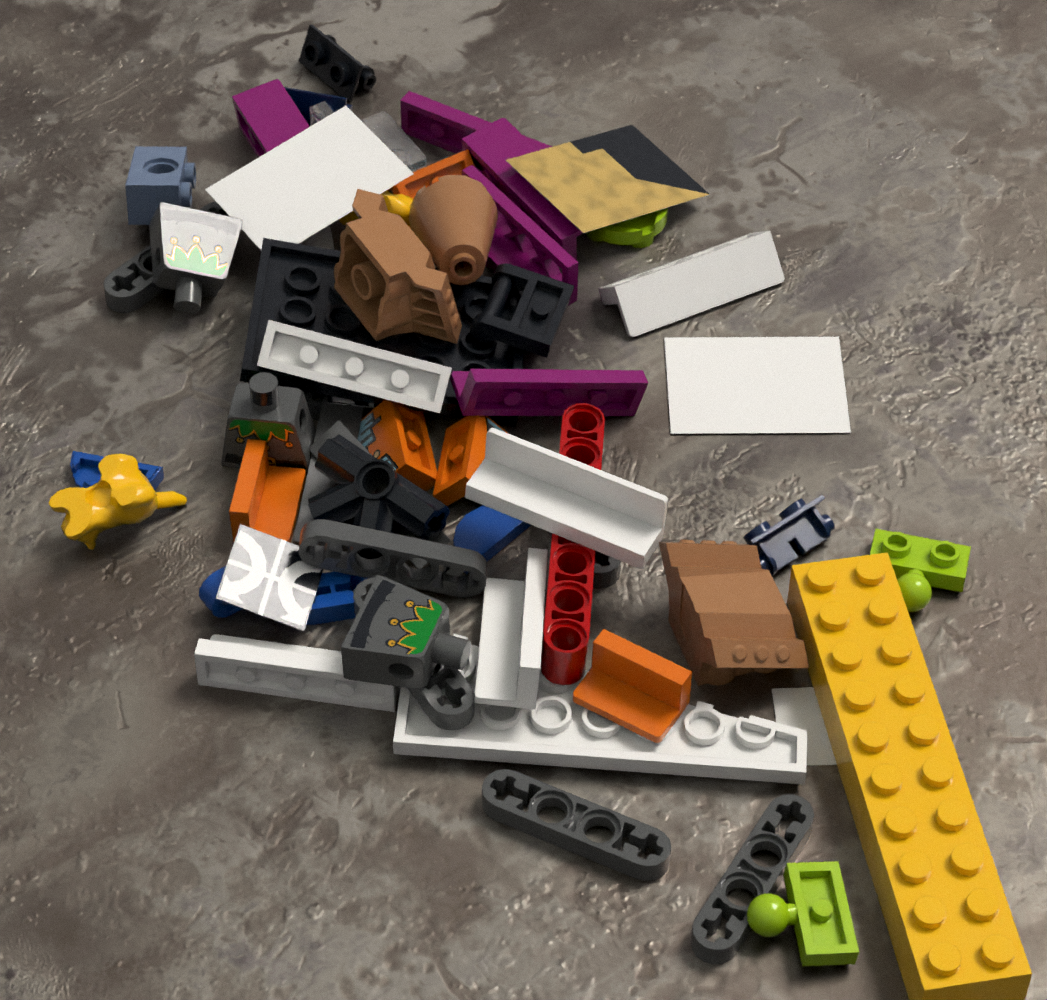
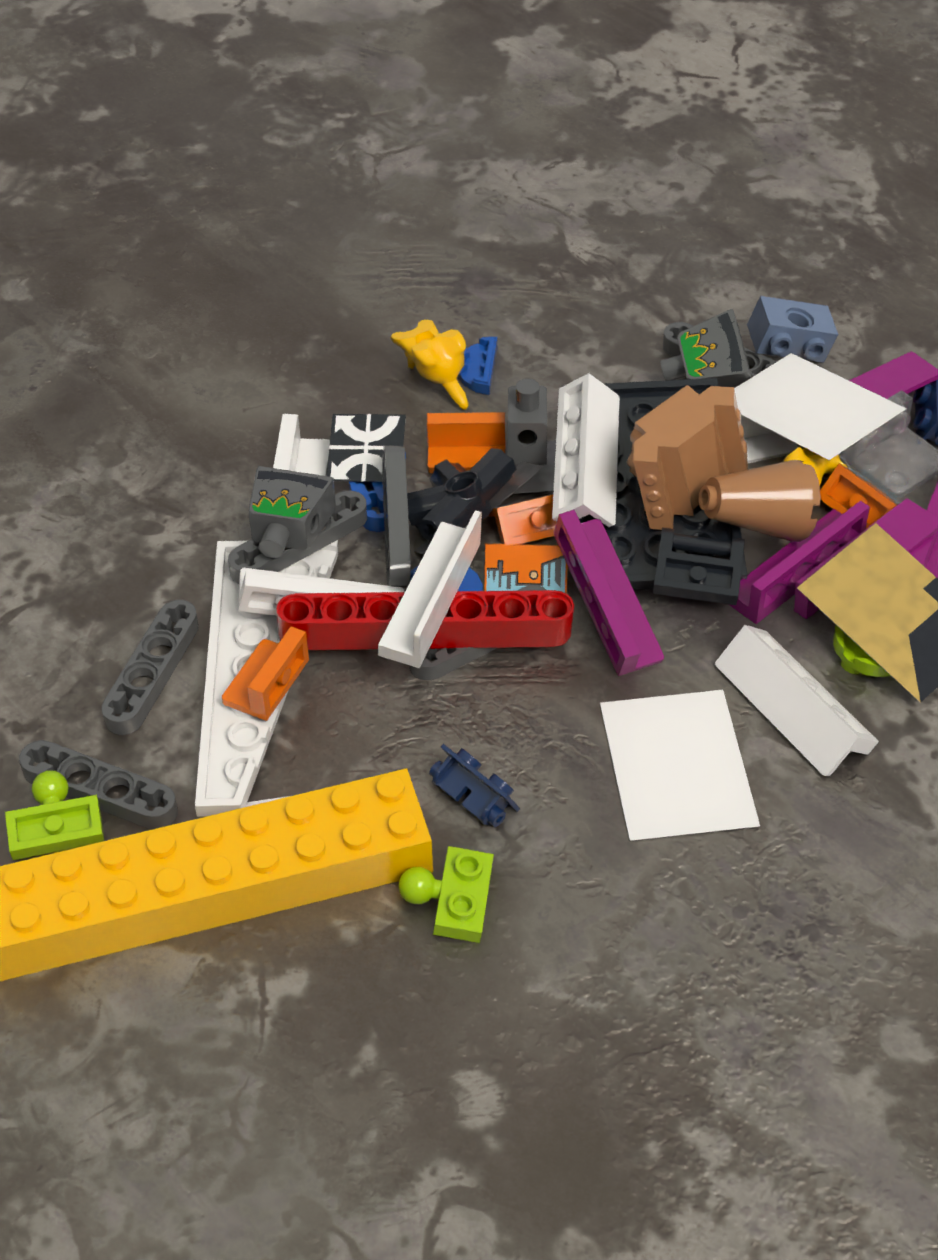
camera: 85 degrees right, 0 degrees up
medium nougat slope [659,540,809,686] -> none

